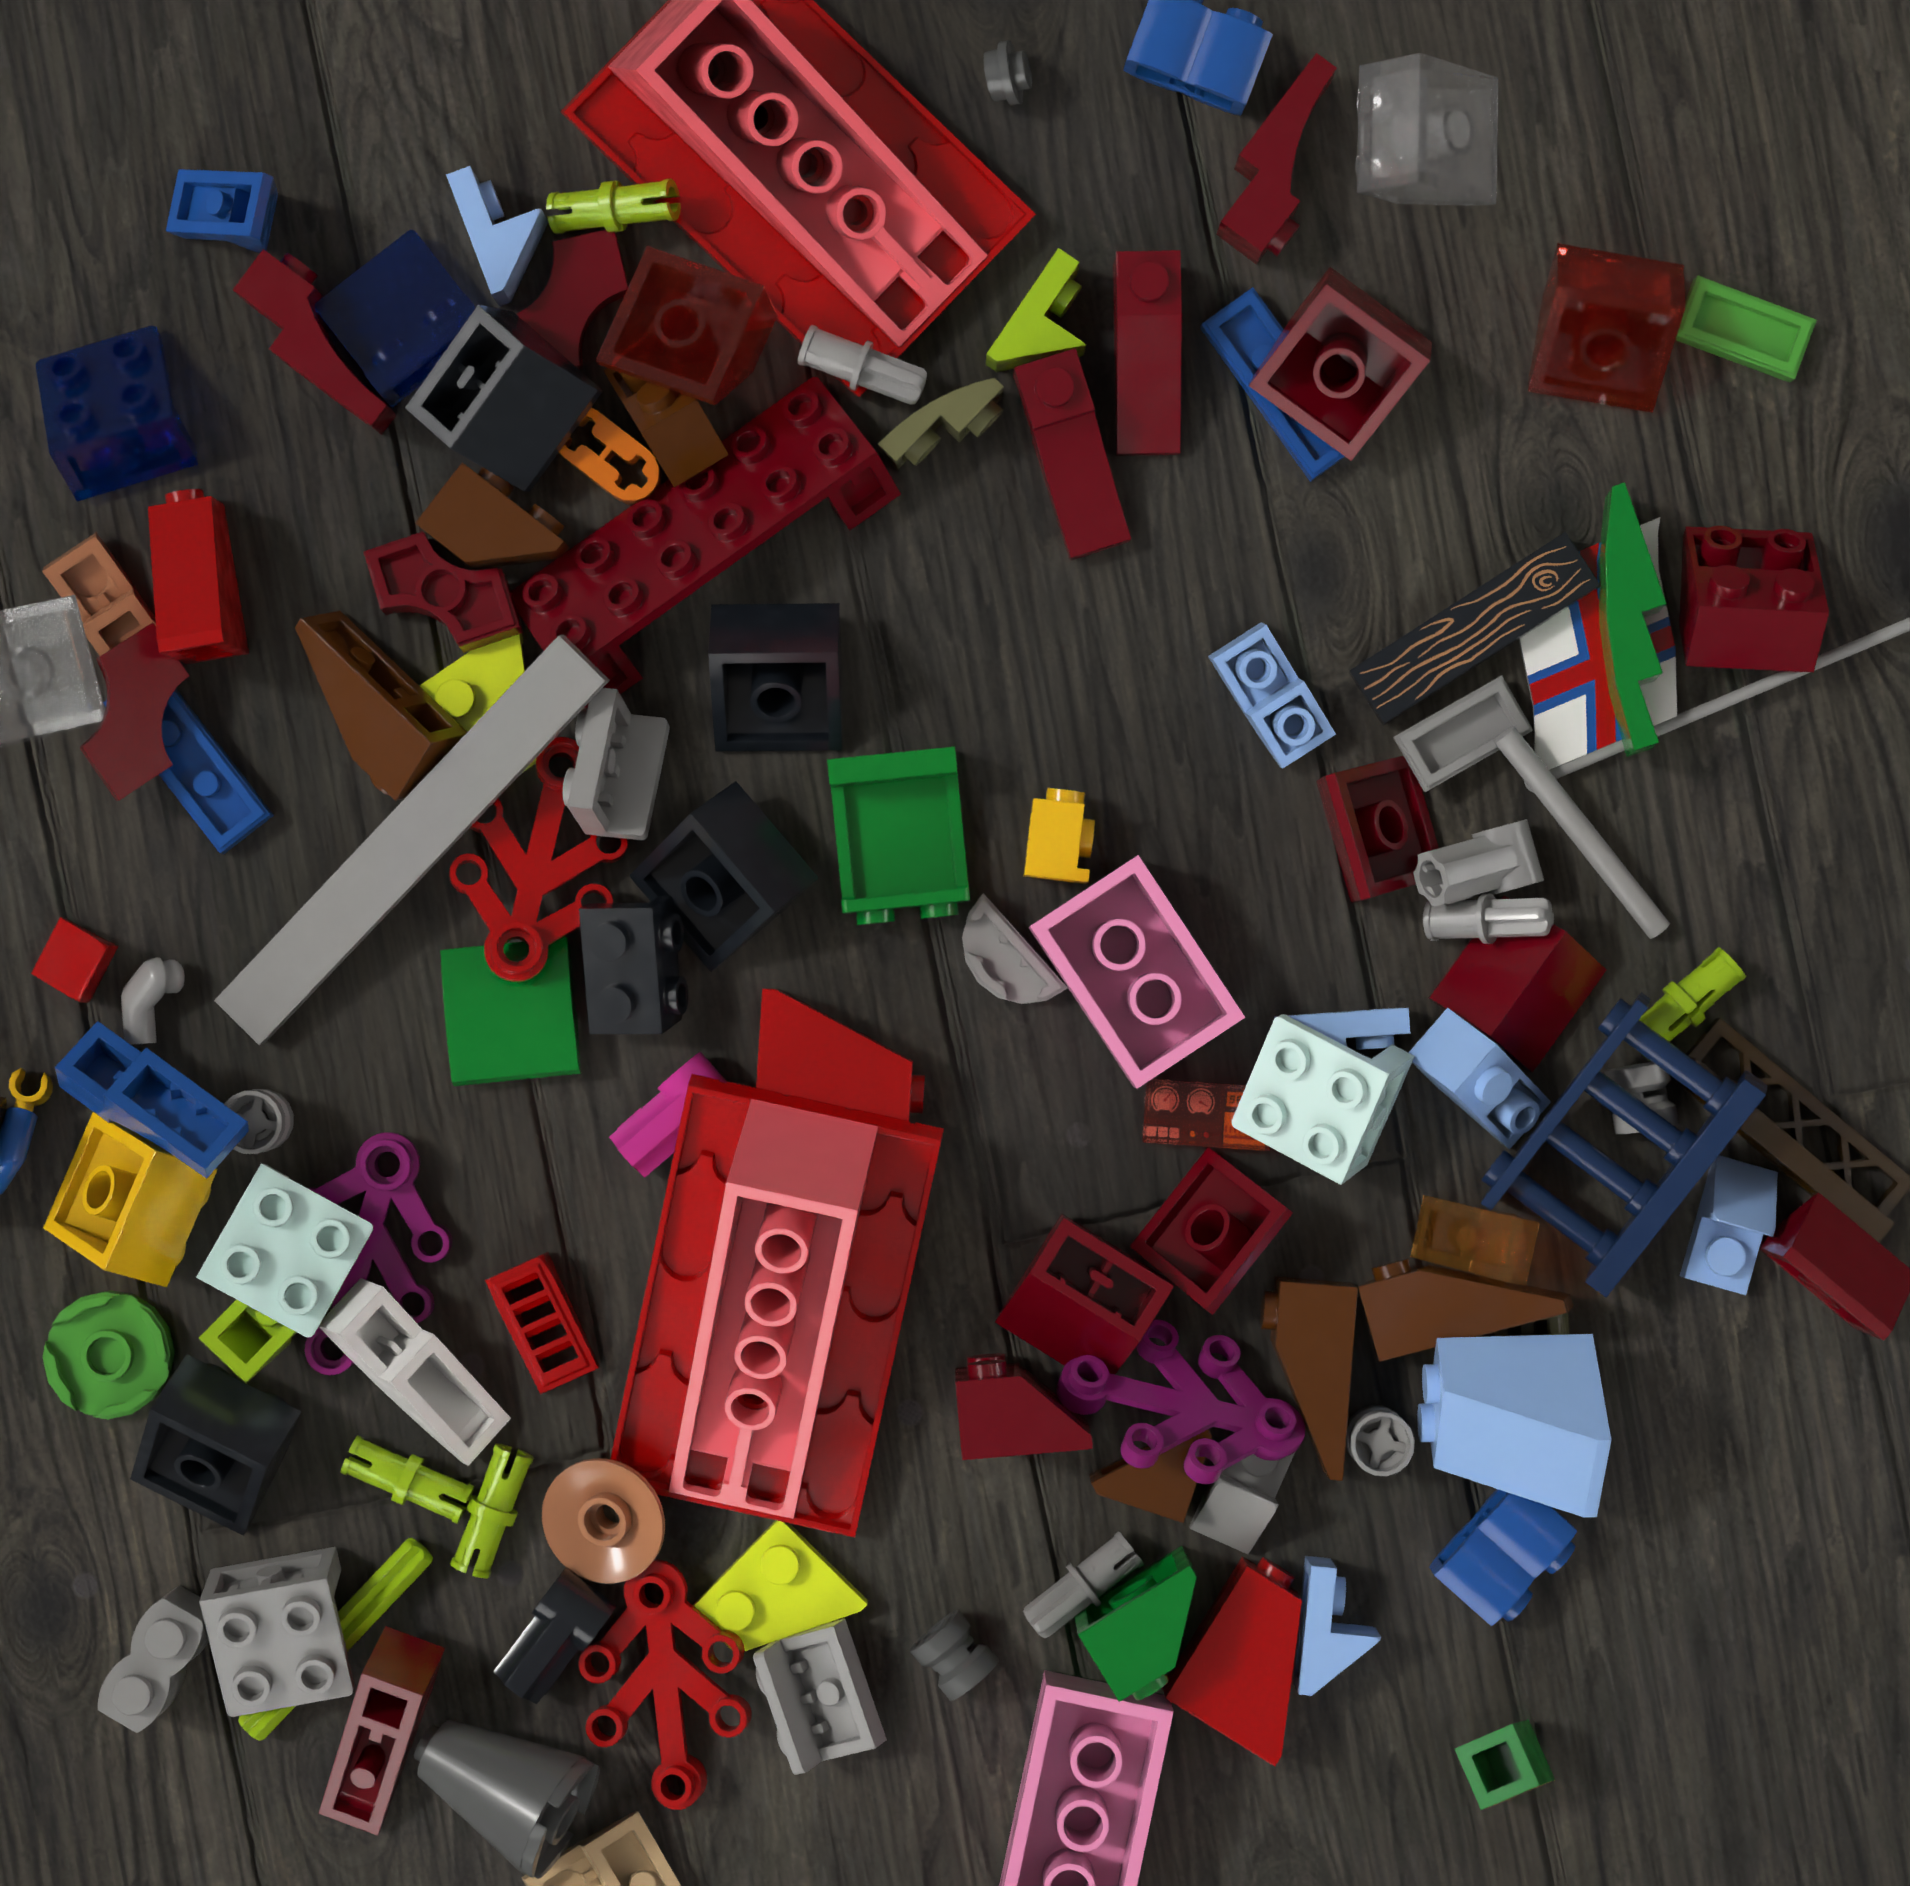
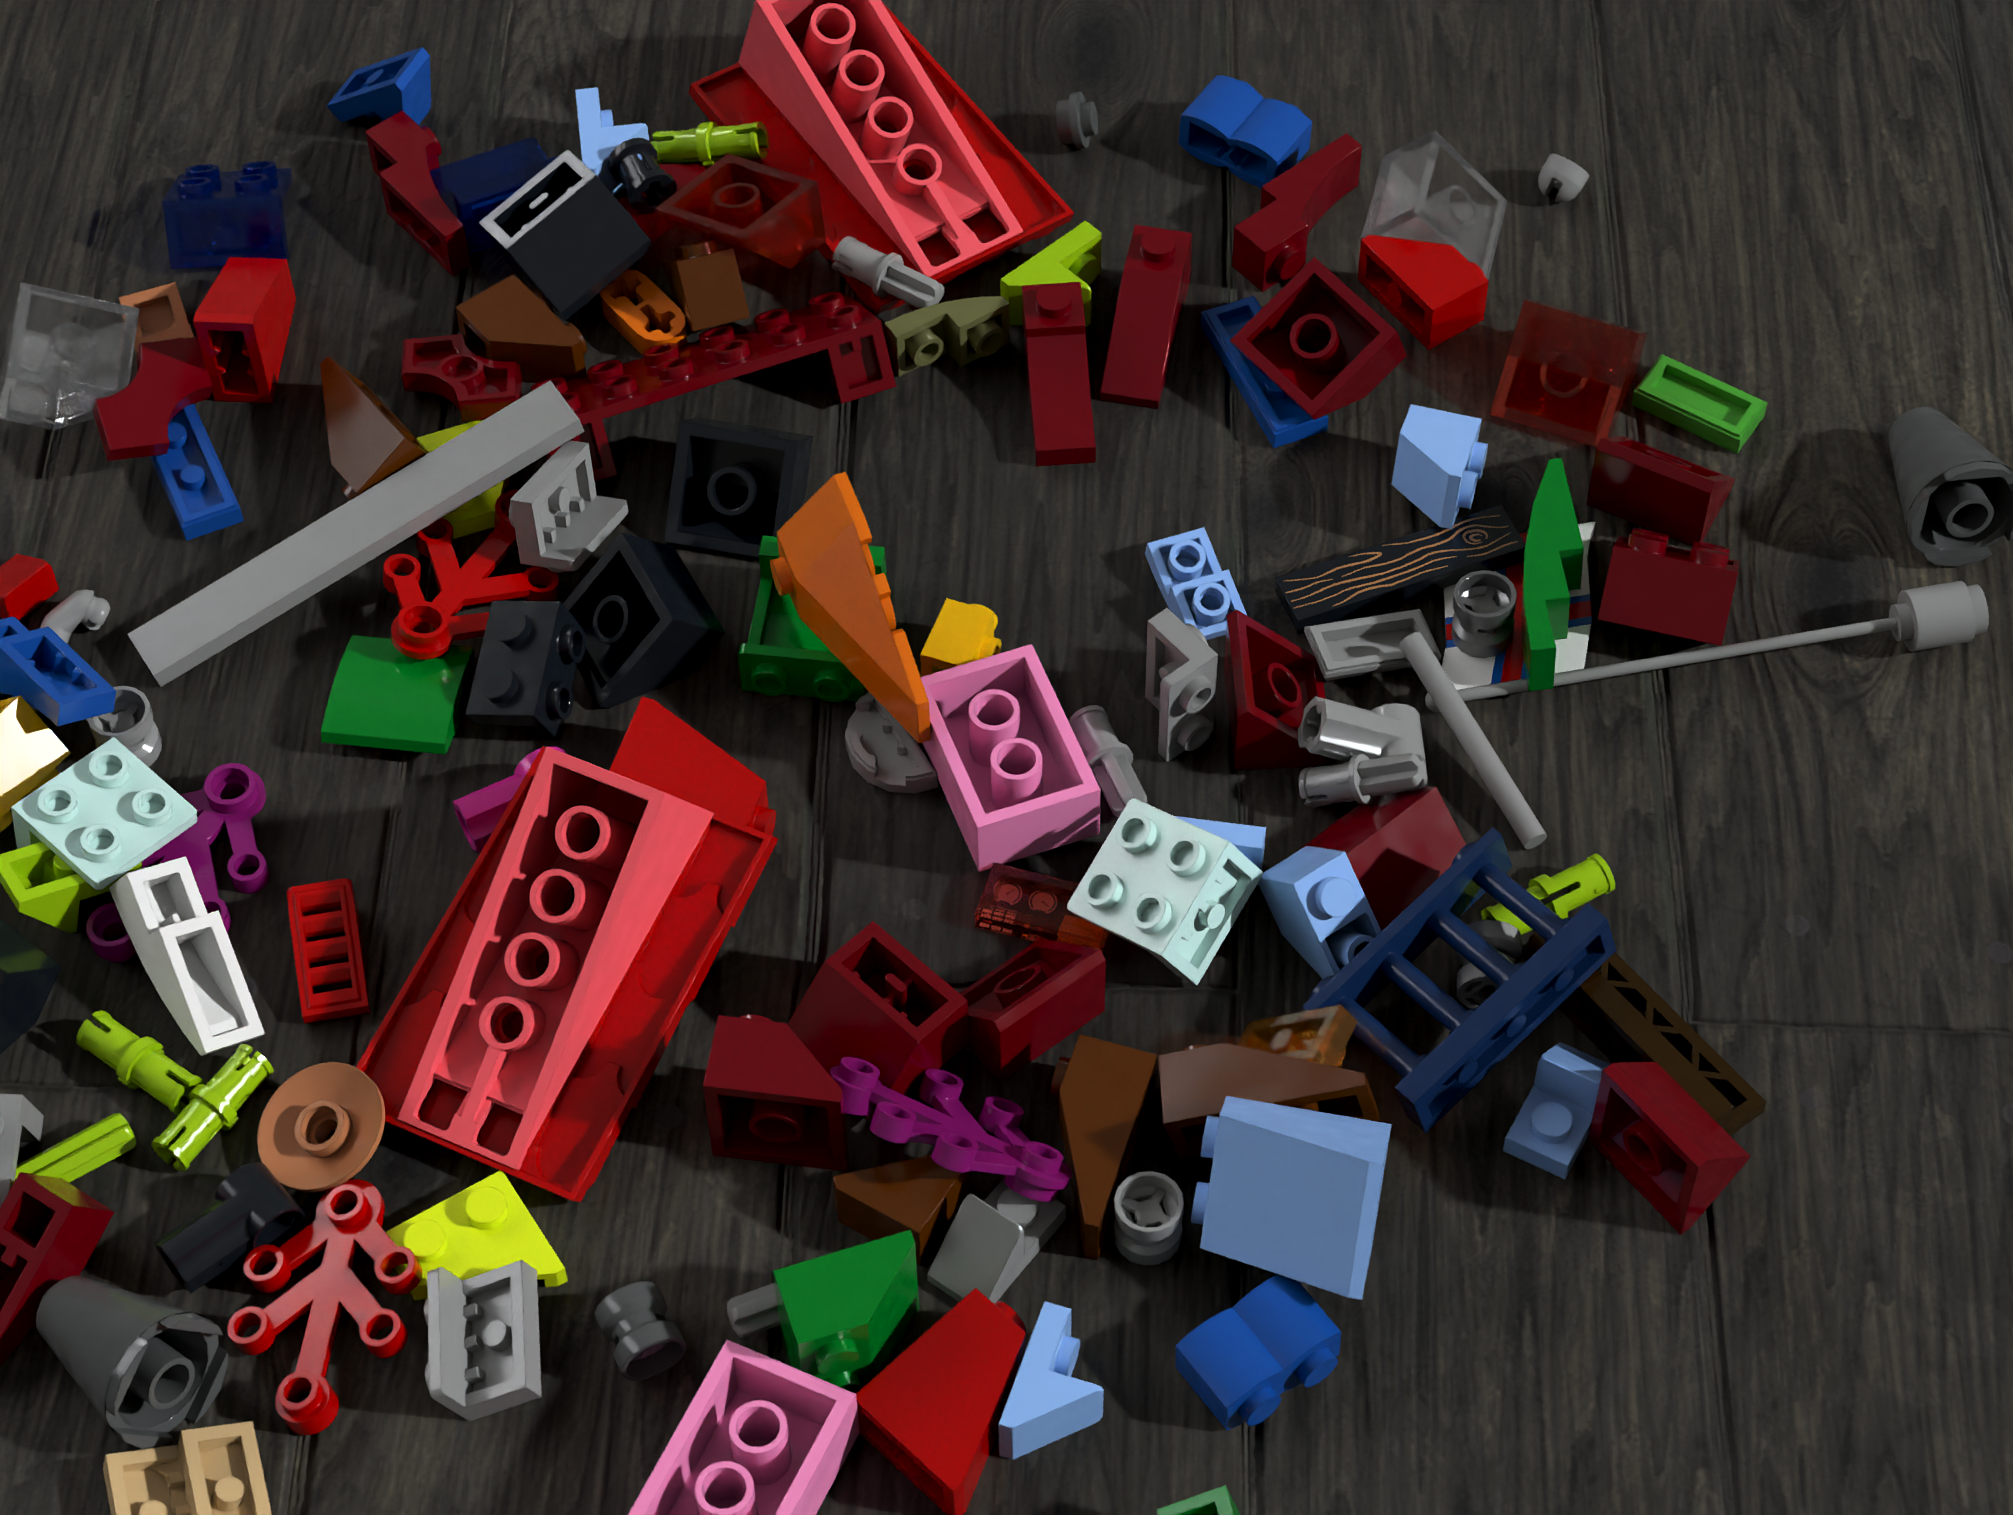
camera: 15 degrees right, 35 degrees down
none -> black bush [607,138,677,214]
none -> orange wedge [770,472,931,743]
none -> light grey axle [1069,705,1147,817]
none -> light grey bracket [1145,608,1218,762]
none -> red slope [1357,235,1489,350]
none -> light blue slope [1391,404,1488,529]
none -> flat silver wheel [1451,570,1517,658]
none -> light grey hinge [1538,154,1589,203]
none -> dark red slope [1586,436,1735,546]

